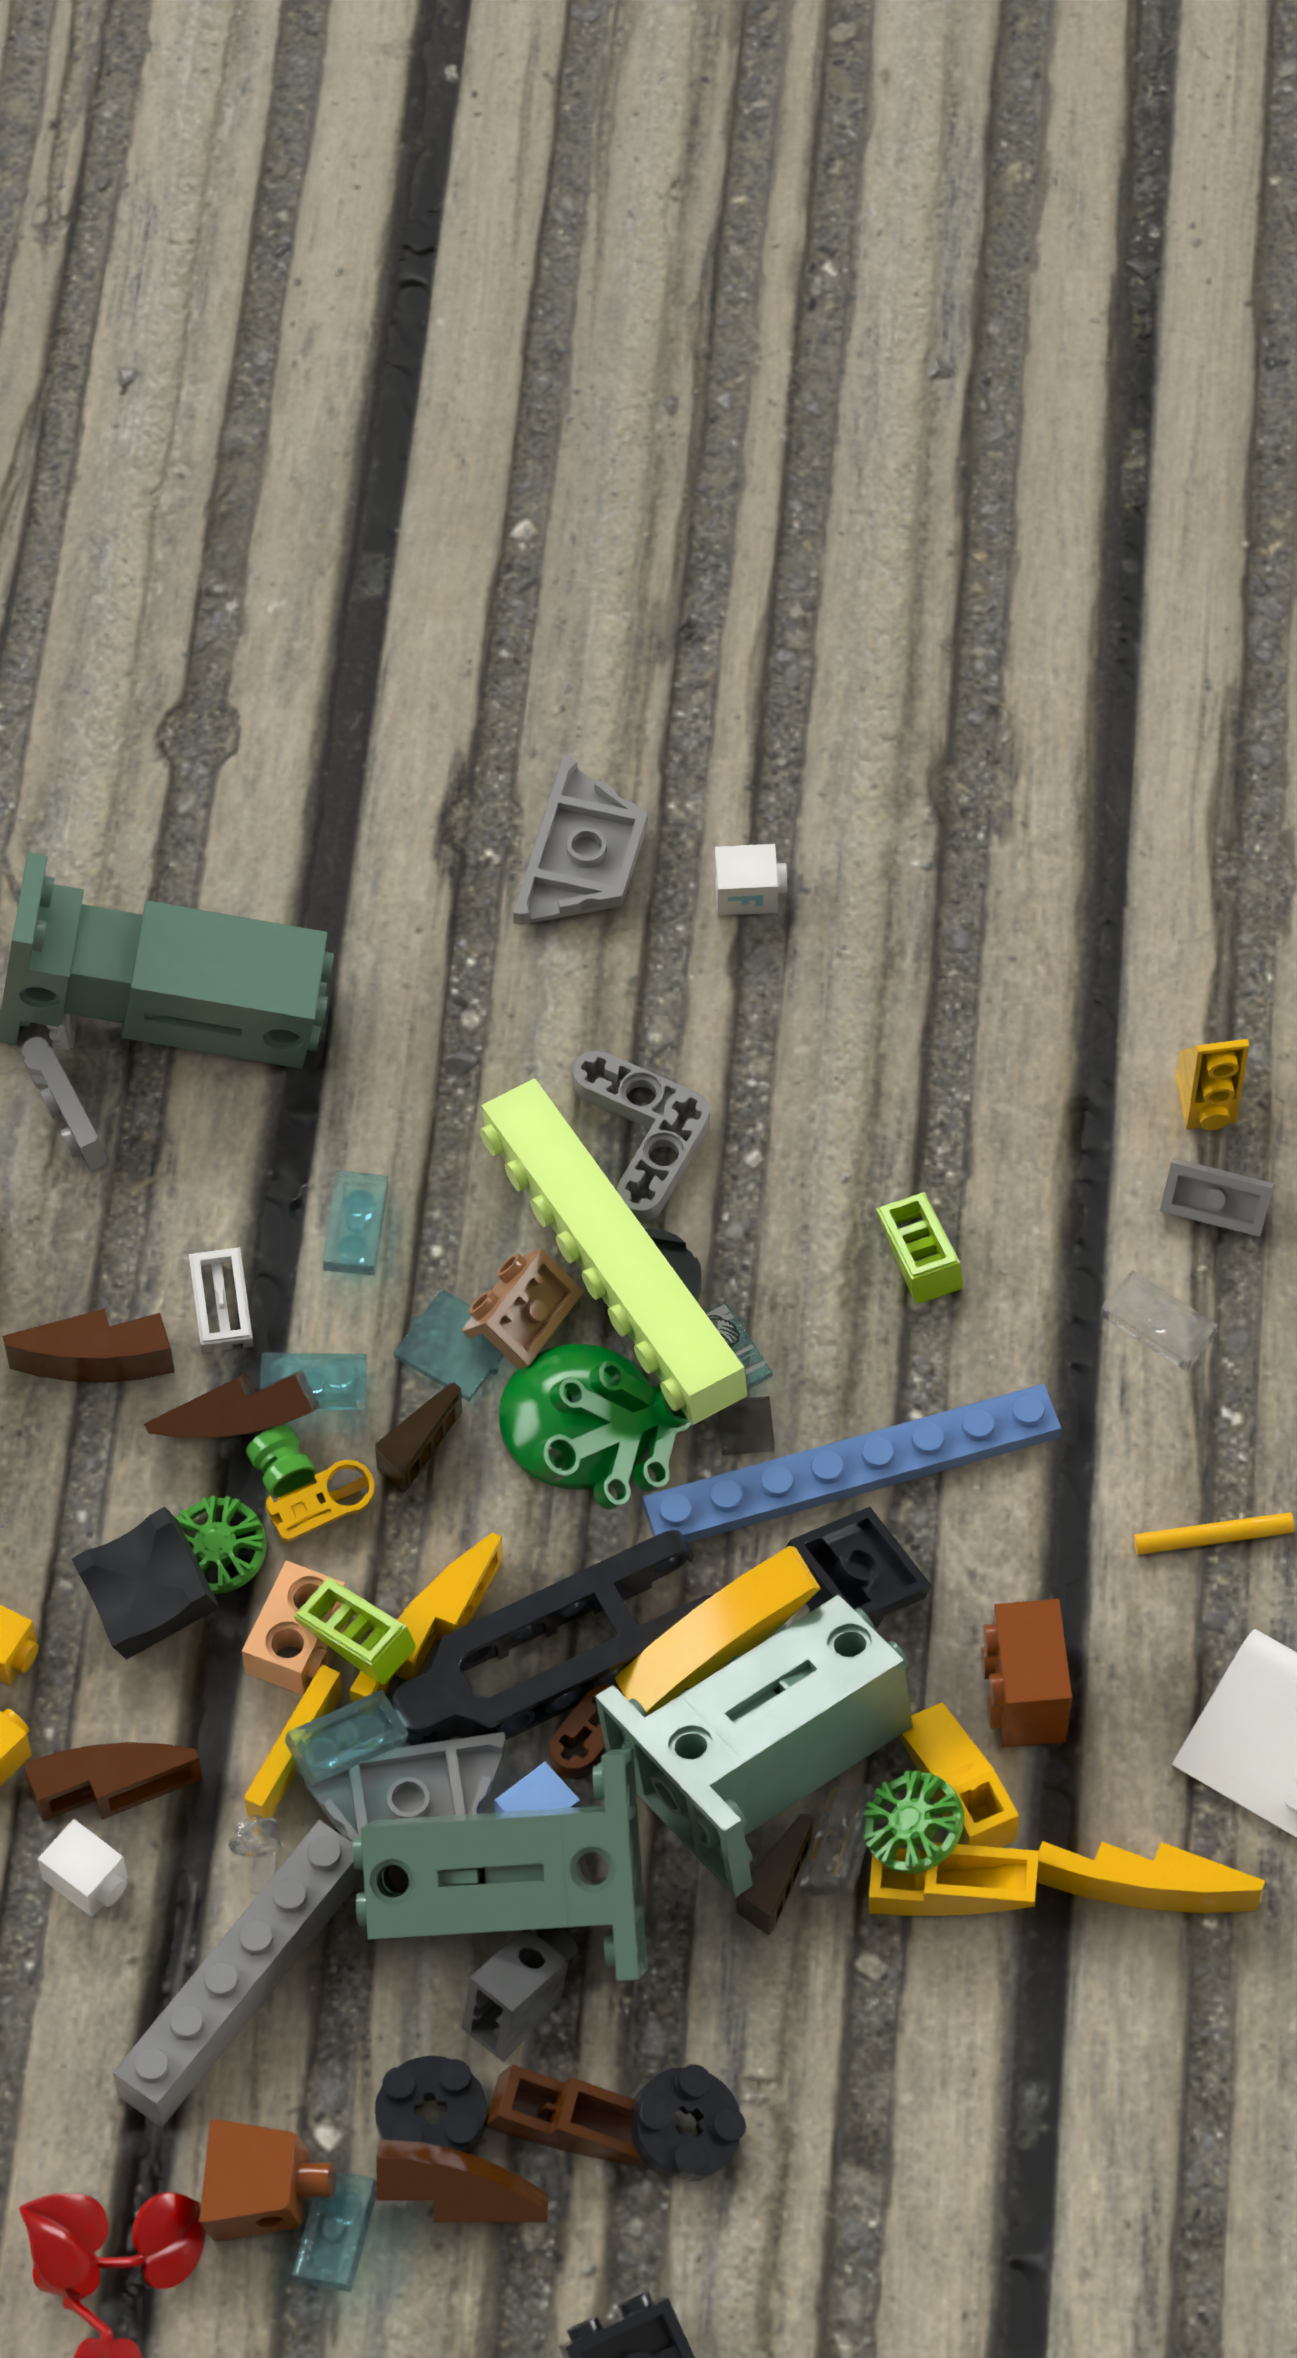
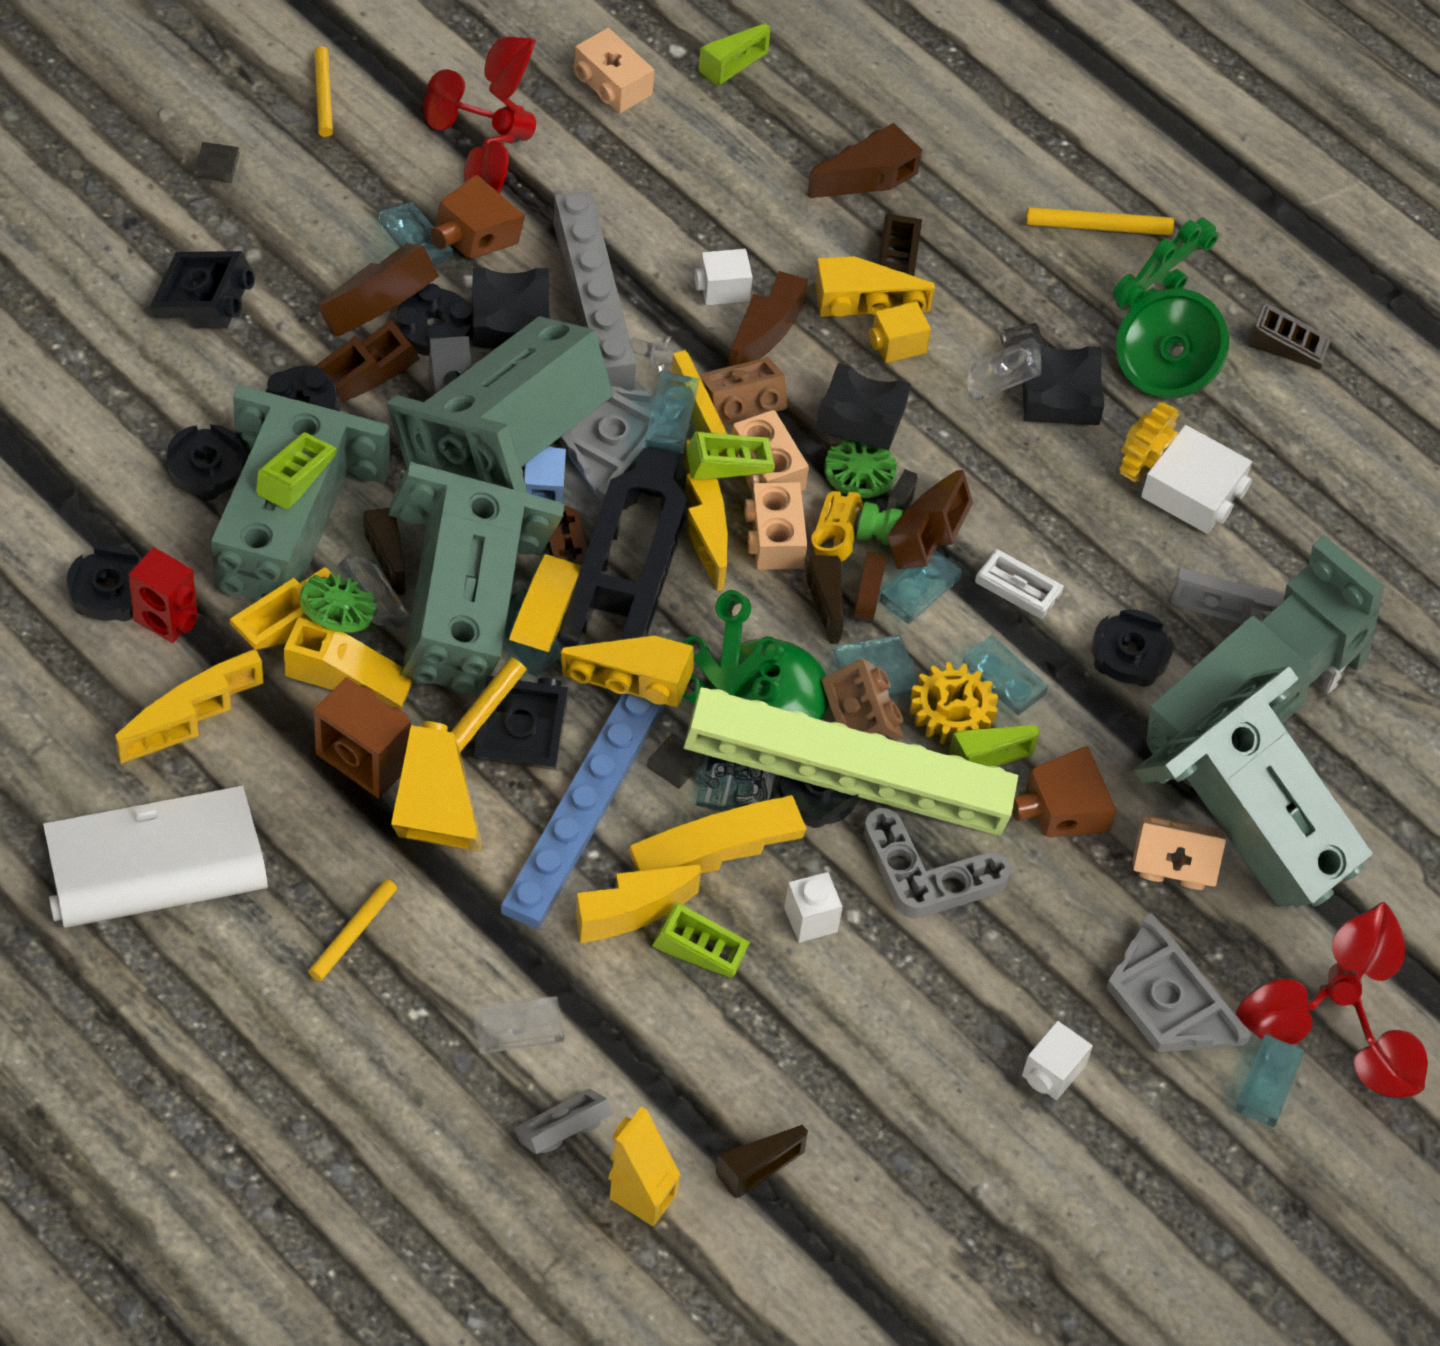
camera: 125 degrees right, 5 degrees down
reddish brown slope [2,1309,175,1382] -> none
none -> black plate [67,545,140,621]
none -> red brick [128,547,198,643]
none -> black plate [166,424,246,501]
none -> sand green brick [211,385,390,600]
none -> lime slope [256,432,337,510]
none -> yellow slope [391,721,482,852]
none -> yellow piece [451,657,527,752]
none -> black brick [472,268,550,346]
none -> yellow slope [561,636,694,708]
none -> yellow slope [575,864,701,943]
none -> yellow slope [628,795,807,874]
none -> medium nougat bracket [699,357,787,425]
none -> dark brown slope [716,1125,808,1198]
none -> light nougat brick [744,482,807,570]
none -> white brick [784,872,843,943]
none -> reddish brown beam [854,552,887,621]
none -> clear smoke tile [887,469,918,513]
none -> yellow gear [909,662,998,744]
none -> lime slope [949,725,1040,767]
none -> dark orange torso [1012,746,1117,838]
none -> black plate [1091,609,1173,687]
none -> light nougat brick [1132,814,1226,890]
none -> brick [1133,666,1373,908]
none -> clear light blue plate [1234,1034,1305,1127]
none -> red plant [1236,902,1428,1098]

